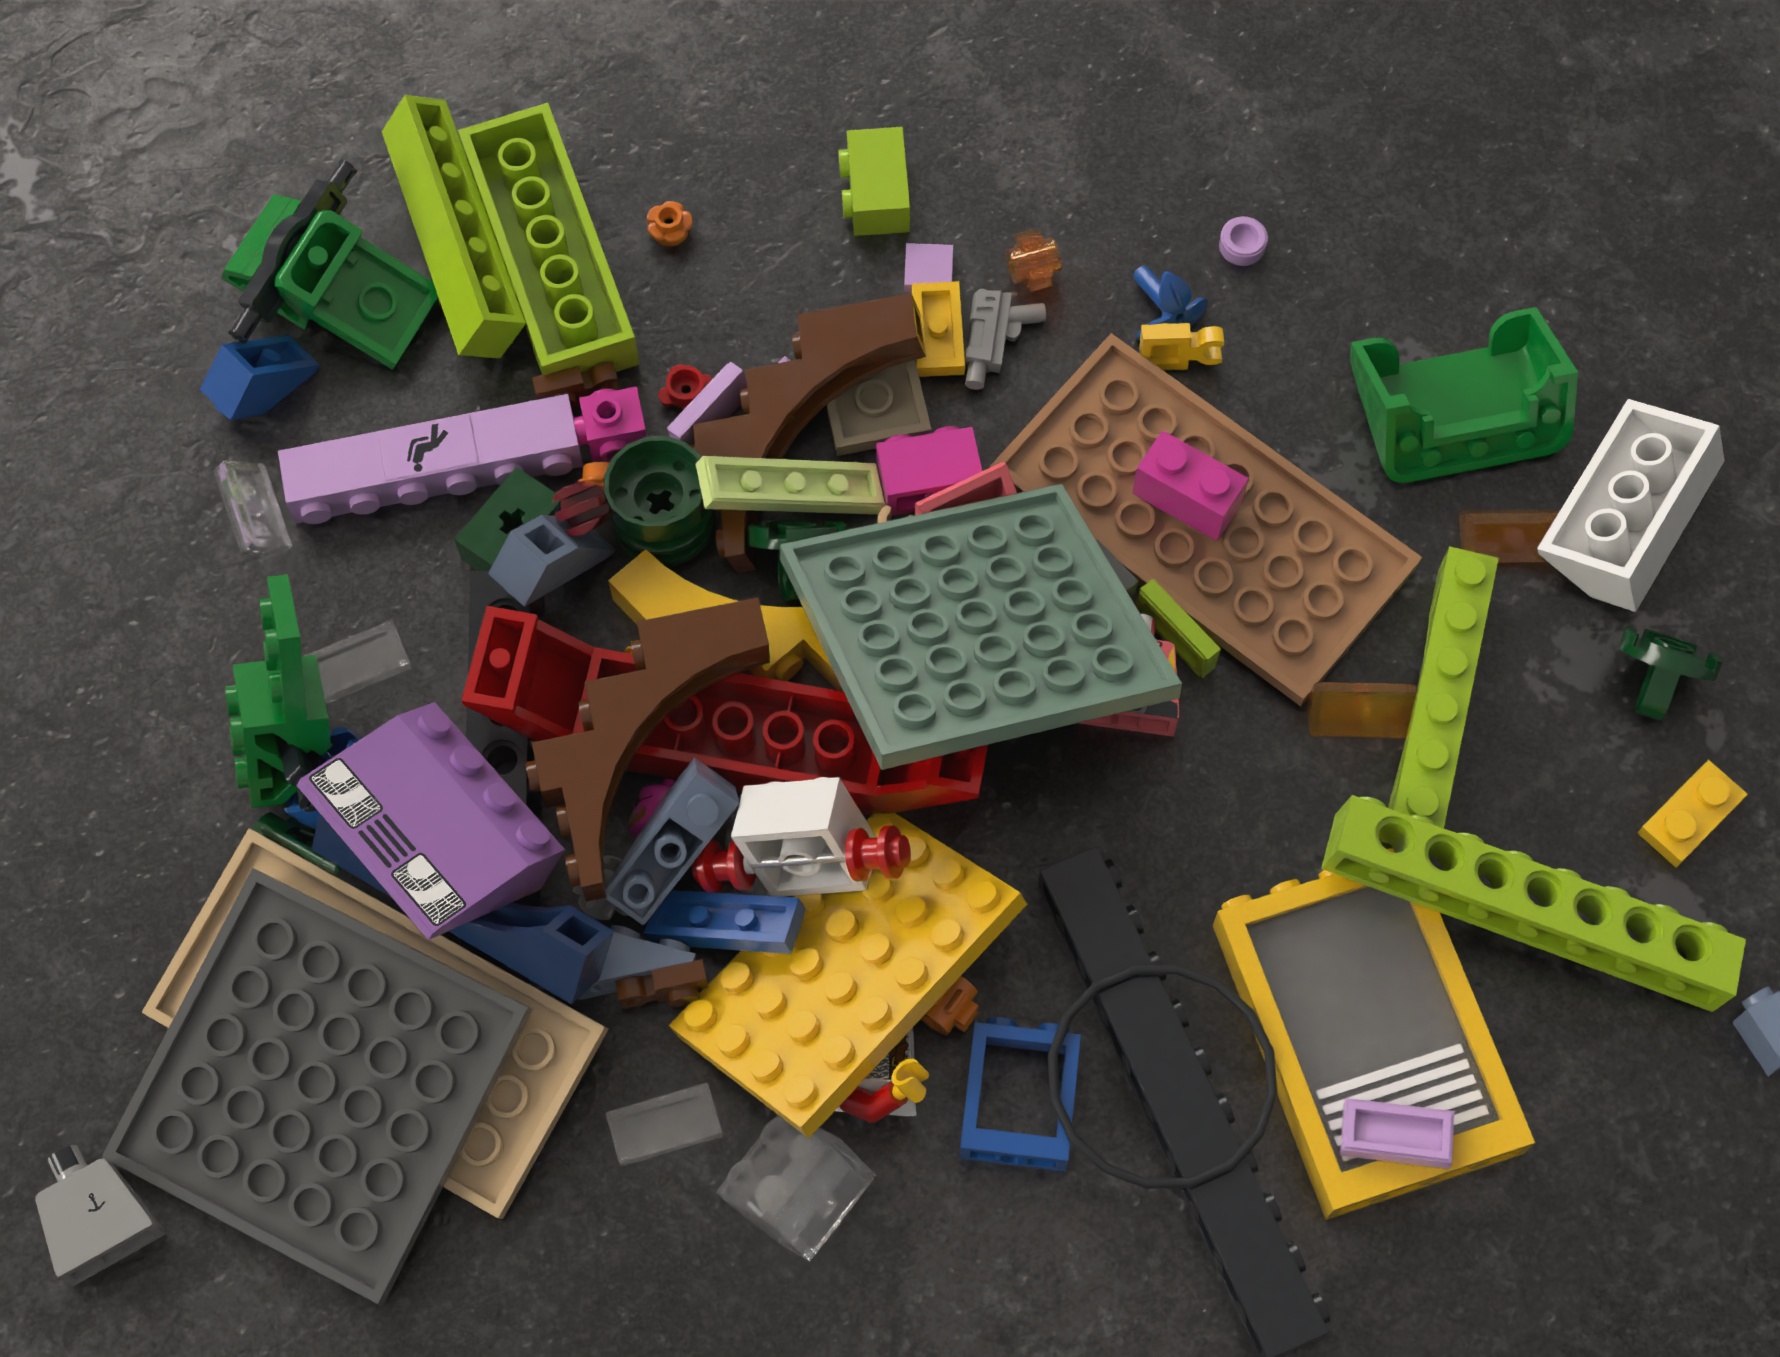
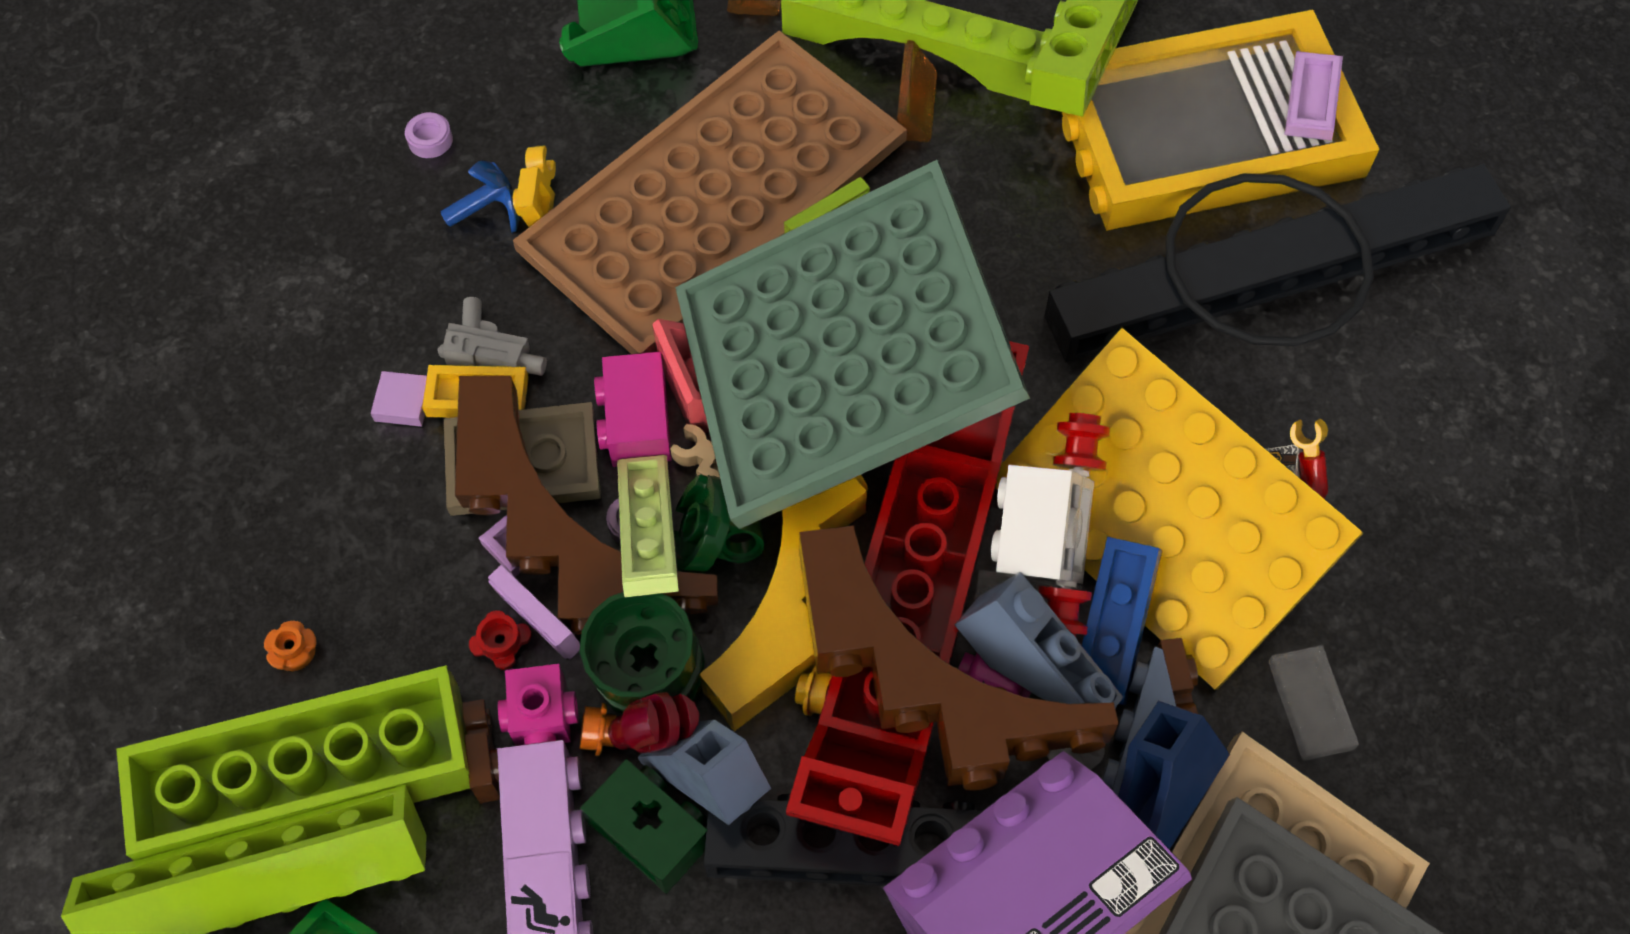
camera: 85 degrees left, 5 degrees down
clear slope [716,1115,877,1262] -> none
lime piece [838,127,910,236] -> none
blue window [959,1017,1081,1172] -> none
clear orange gear [1006,229,1062,292] -> none
dark pink brick [1132,430,1249,541] -> none

